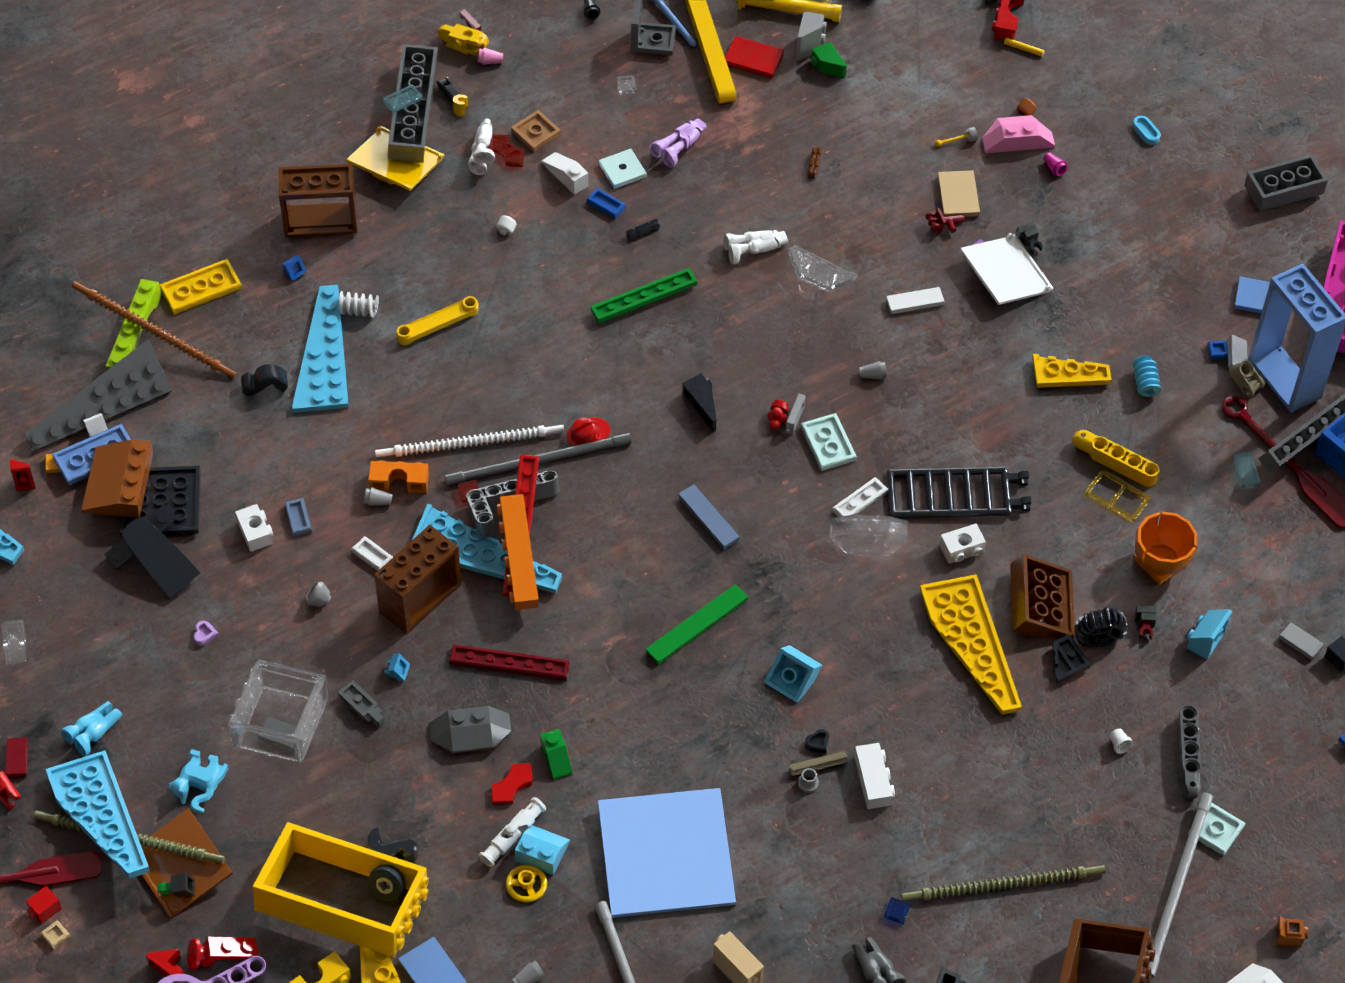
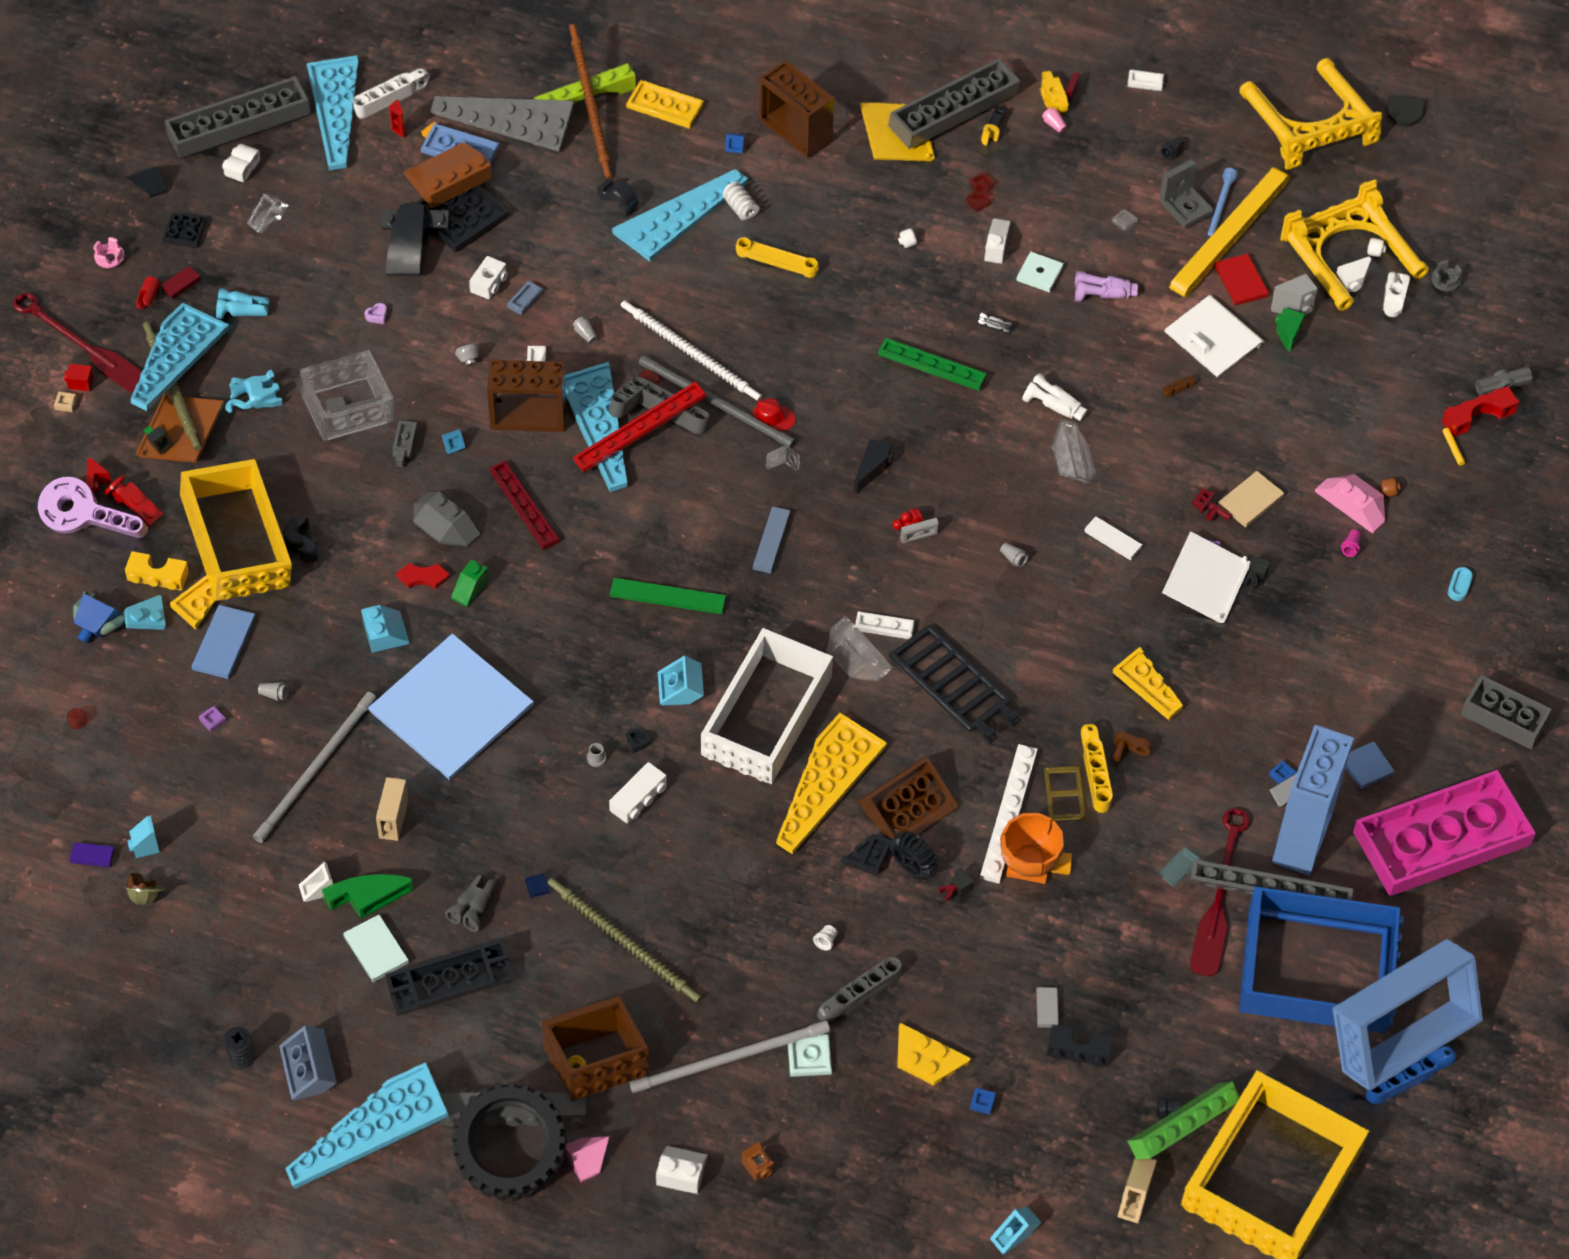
camera: 50 degrees right, 0 degrees up
white tile [83,413,108,437] -> none
orange arch [368,460,429,494] -> none
black bush [368,865,405,902] -> none
clear light blue tile [383,85,422,113] -> none
white piece [468,118,495,175] -> none
white piece [479,797,546,867] -> none
orange brick [497,494,539,610] -> none
yellow piece [506,864,547,903] -> none
medium nougat tile [511,110,561,152] -> none
blue tile [587,188,626,219] -> none
dark tan axle [789,751,848,776] -> none
light aqua tile [801,413,857,471] -> none
hinge [935,127,978,147] -> none
white brick [939,524,986,563] -> none
medium azure piece [1132,355,1162,396] -> none
medium azure slope [1186,609,1232,660] -> none
dark tan piece [1229,361,1265,398] -> none
none -> white door [701,628,833,784]
none -> clear bracket [766,445,799,471]
none -> yellow wing [897,1023,971,1086]
none -> white plate [980,744,1037,883]
none -> reddish brown piece [1113,732,1153,761]
none -> white container [1165,295,1264,378]

